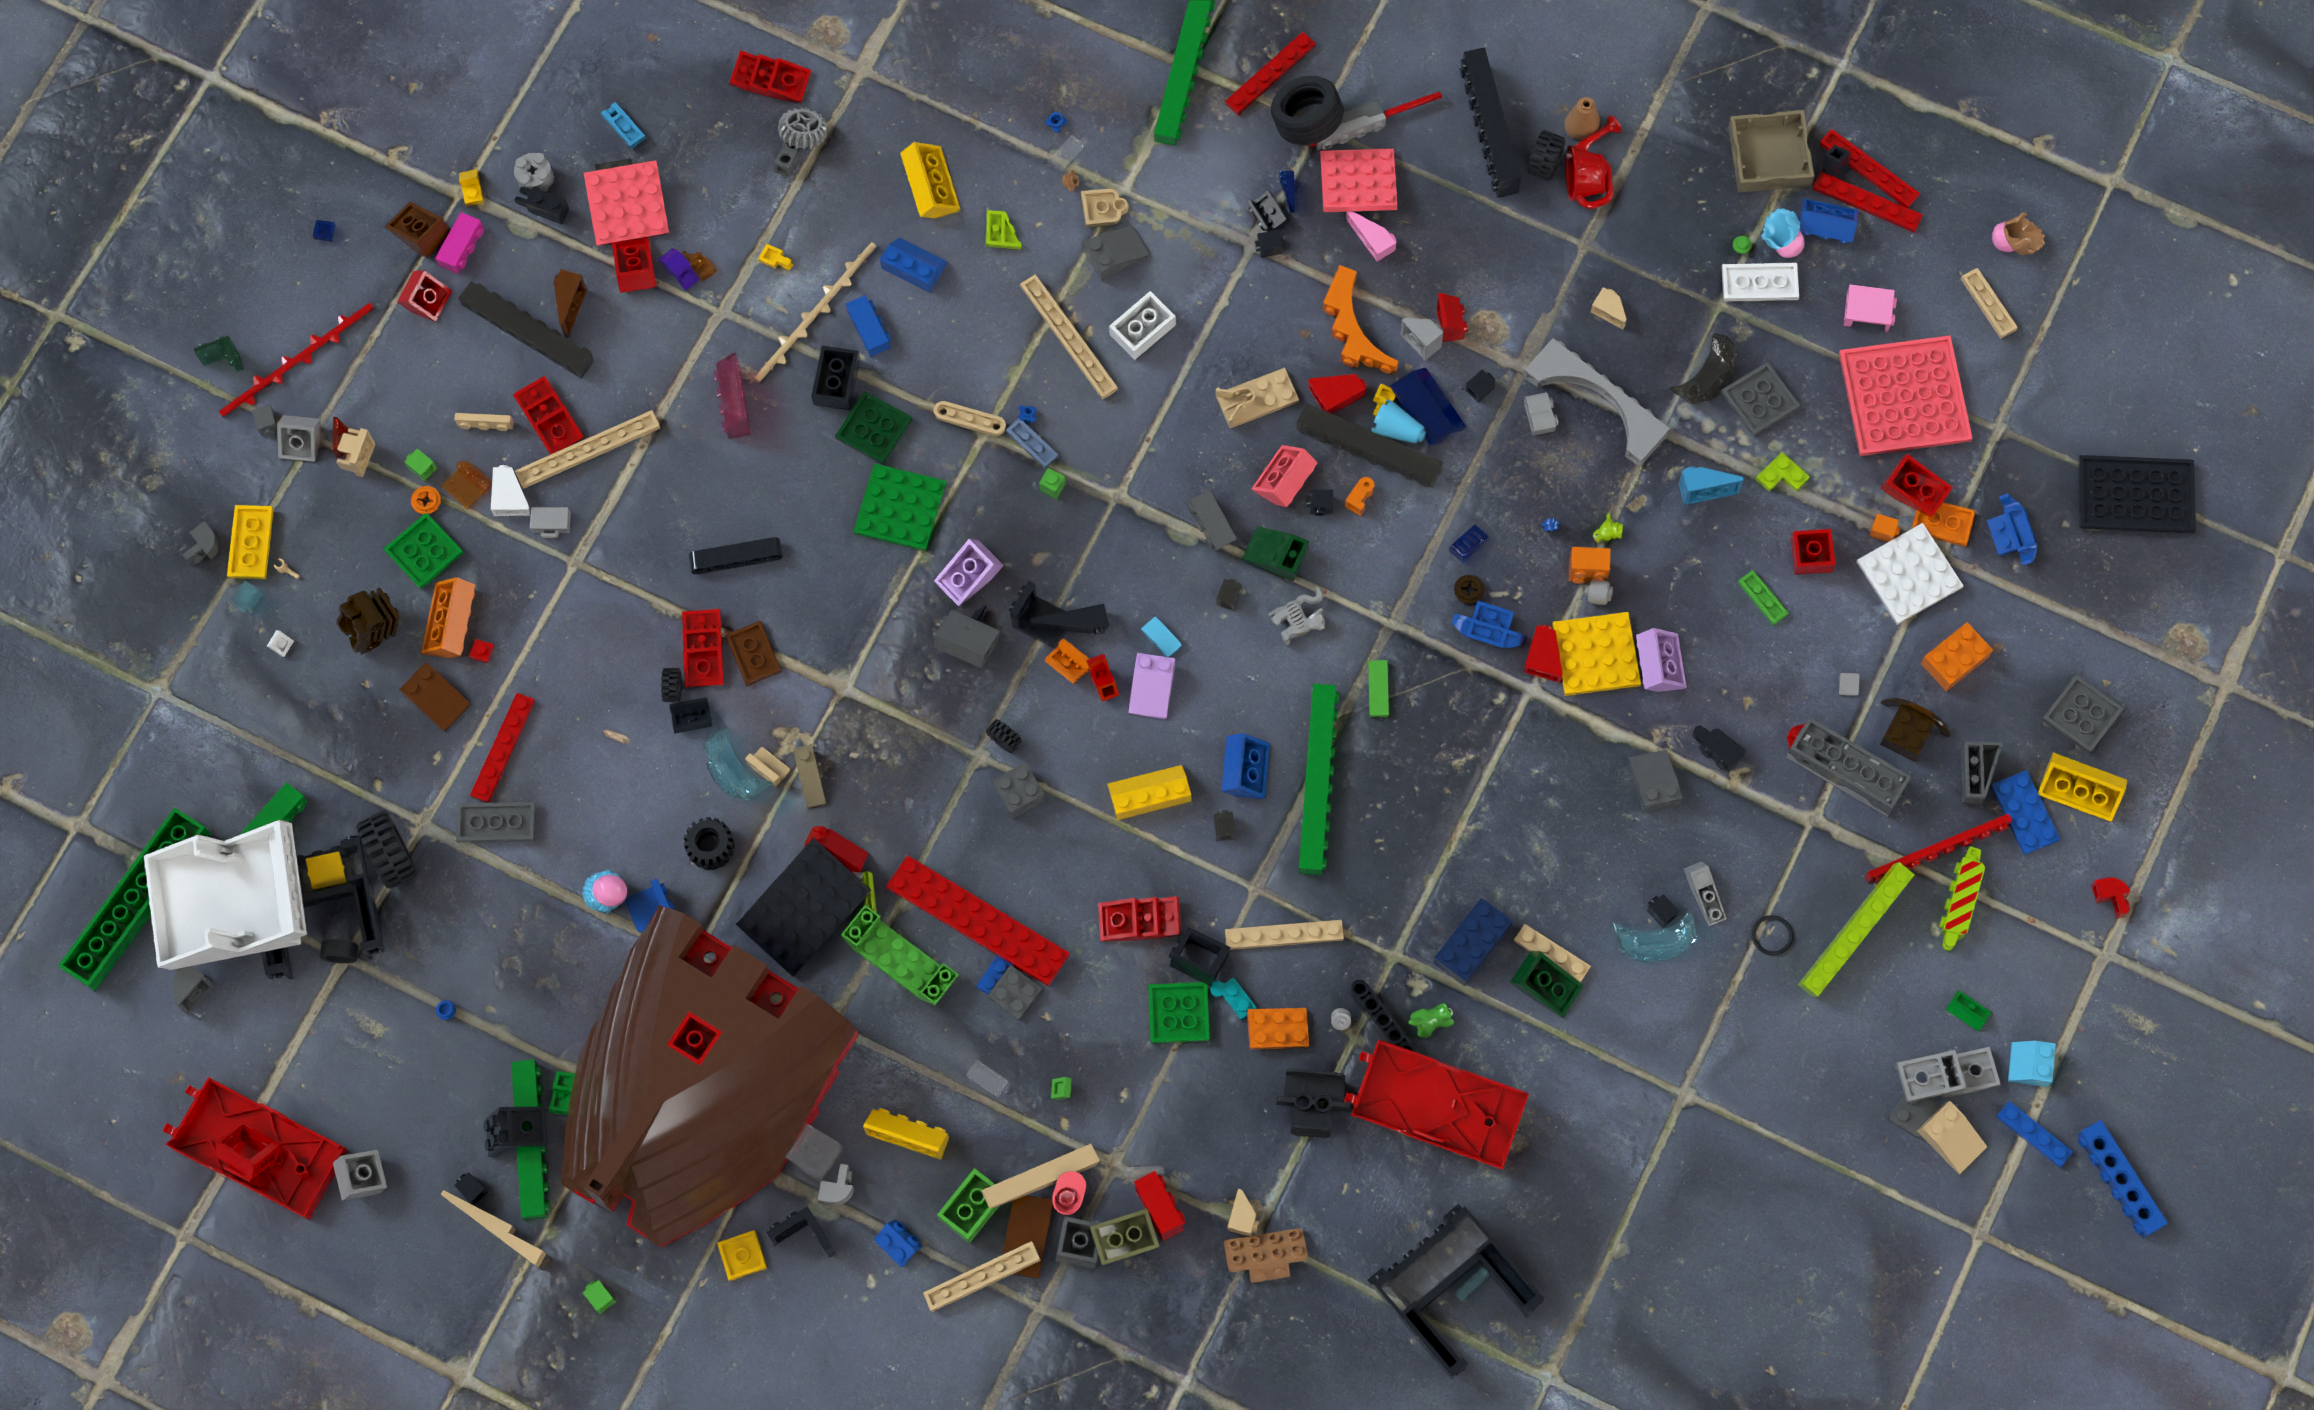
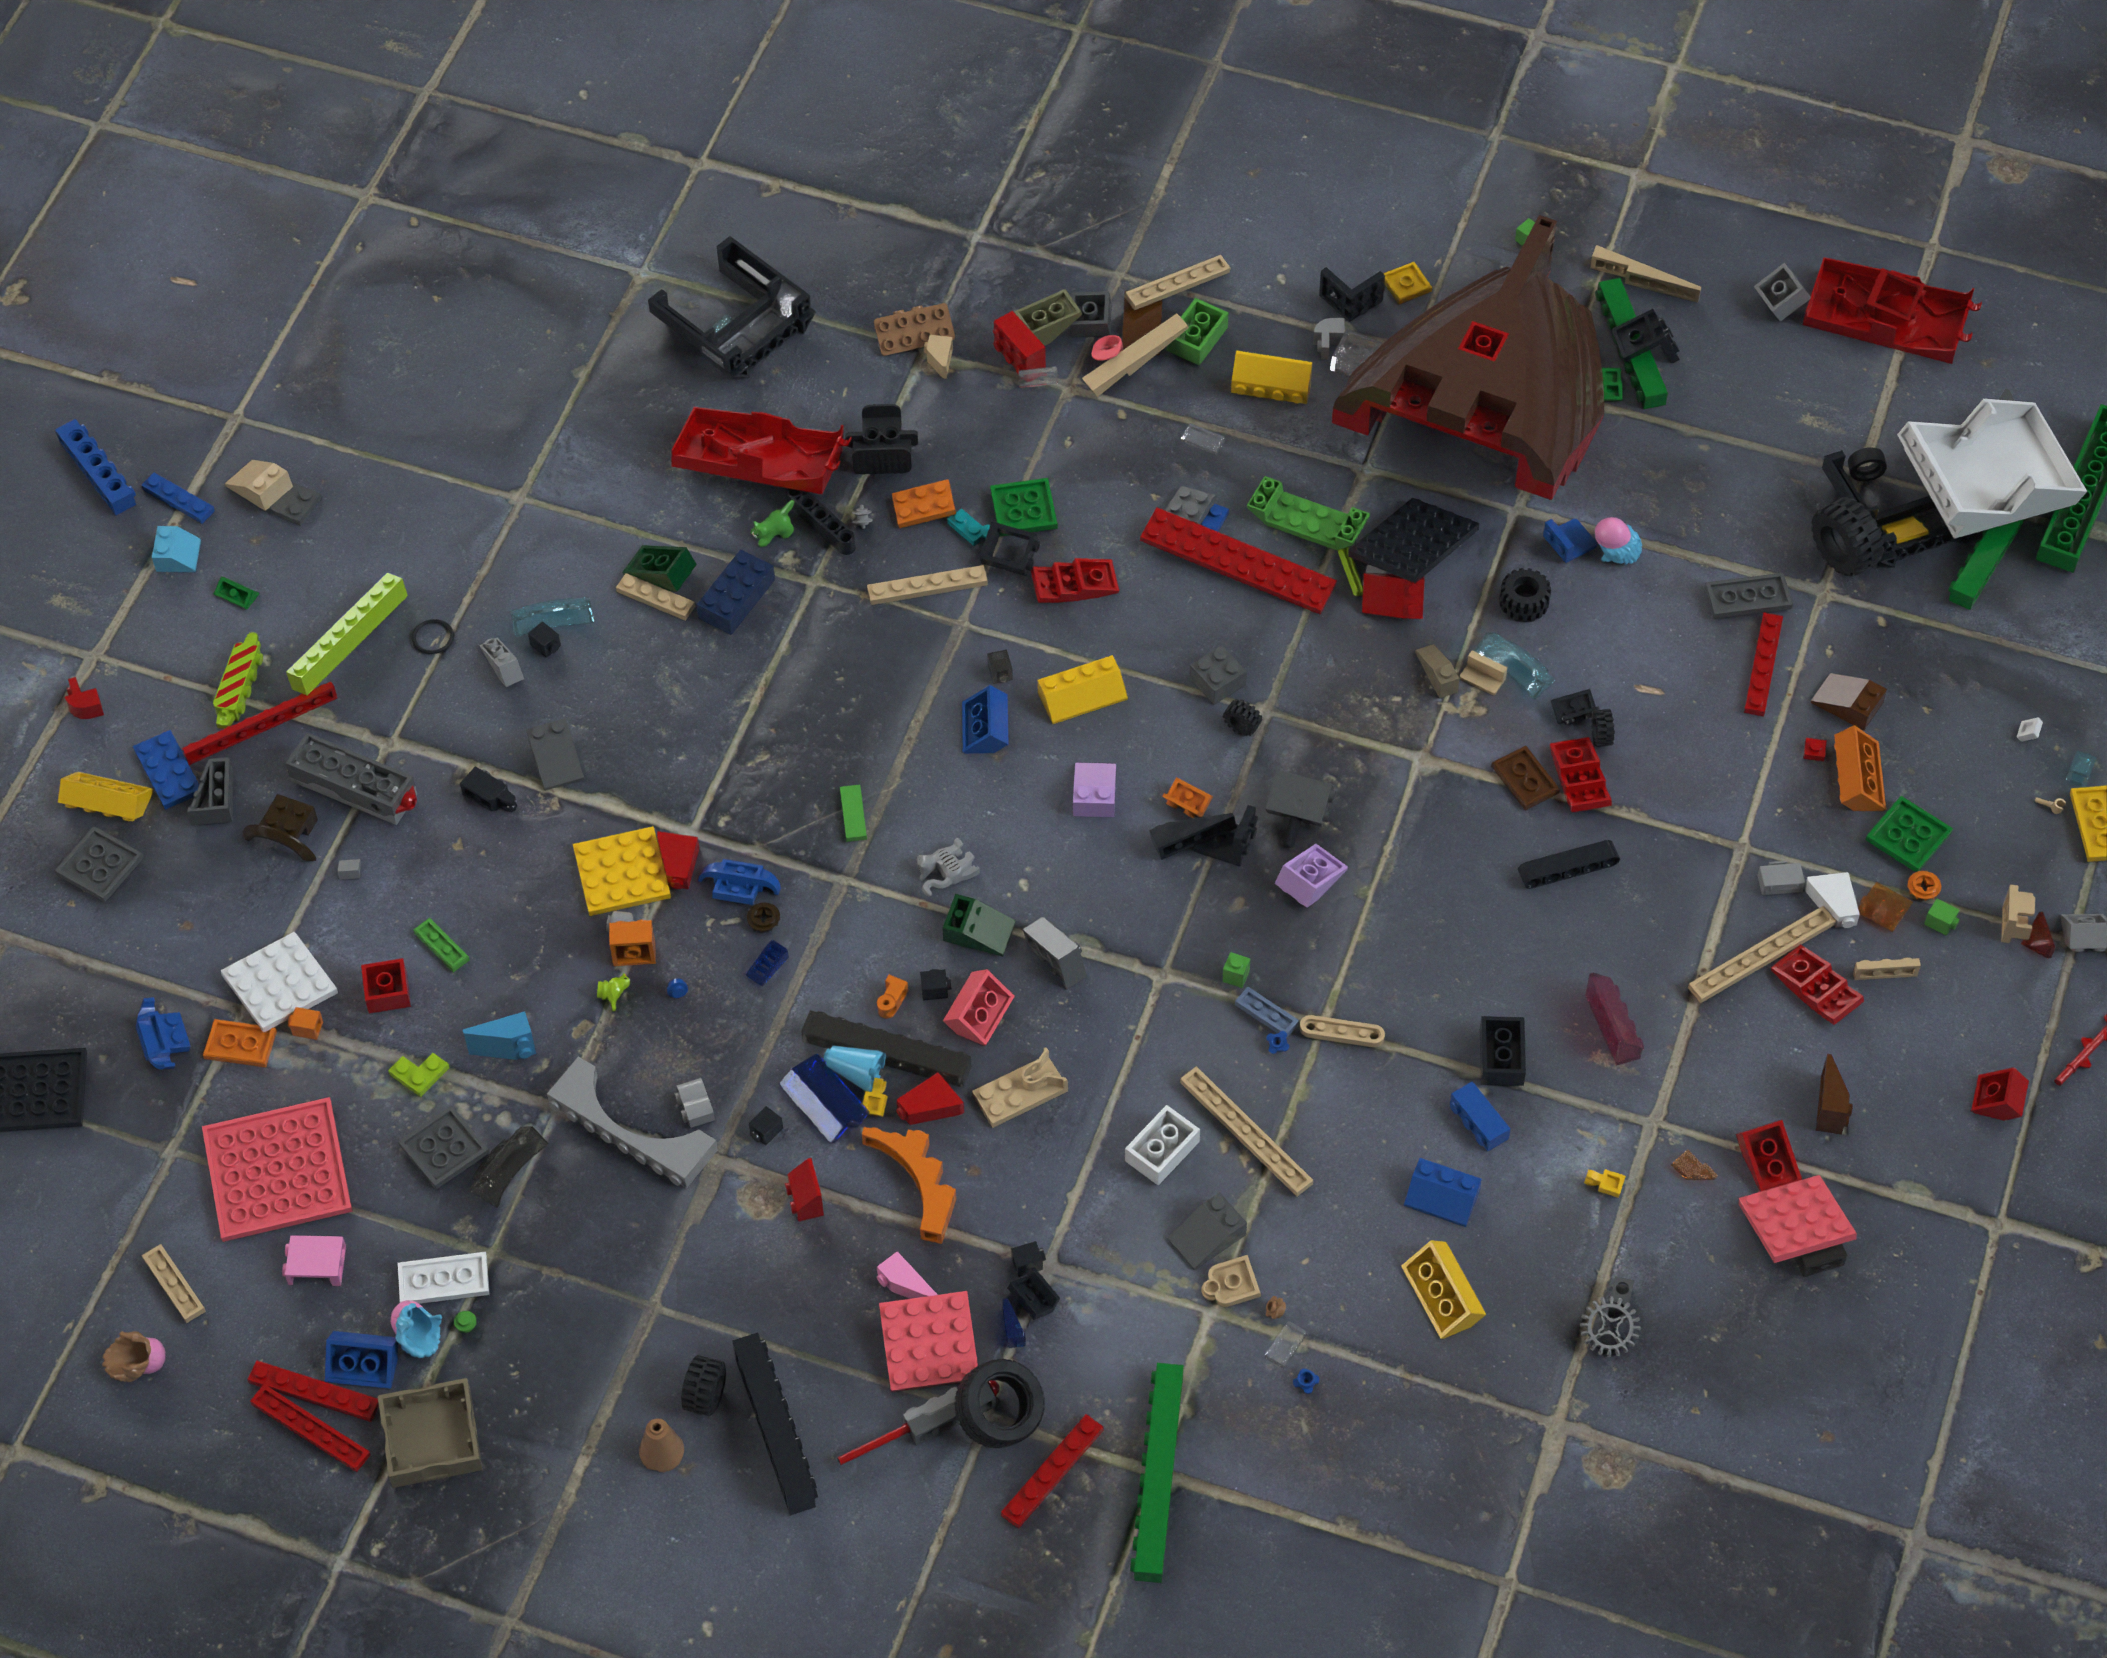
camera: 170 degrees right, 15 degrees down
dark brown piece [336,588,400,655] -> none
reddish brown slope [385,202,451,258] -> none
dark pink brick [435,212,484,274] -> none
blue plate [436,1000,456,1020] -> none
black brick [454,1172,488,1206] -> none
clear smoke brick [458,281,594,379] -> none
yellow slope [459,169,484,207] -> none
light grey brick [514,153,554,192] -> none
black hinge [514,187,569,225] -> none
dark azure plate [600,102,646,149] -> none
dark purple brick [658,248,700,291] -> none
red slope [729,50,811,103] -> none
tan plant [754,242,877,383] -> none
dark green plate [835,391,913,465] -> none
green plate [853,463,947,552] -> none
blue bracket [874,1219,923,1268] -> none
lime wing [985,210,1021,250] -> none
bright green plate [1051,1077,1072,1100] -> none
red brick [1086,654,1119,702] -> none
medium azure slope [1141,617,1182,657] -> none
clear smoke brick [1216,579,1242,611] -> none
green brick [1298,684,1339,875] -> none
light grey slope [1400,318,1443,361] -> none
red piece [1565,115,1621,209] -> none
tan slope [1591,287,1627,330] -> none
lavender slope [1636,628,1687,692] -> none
black brick [1823,145,1850,179] -> none
red slope [1880,454,1953,518] -> none
light grey bracket [1896,1047,2001,1102] -> none
orange brick [1921,622,1993,692] -> none

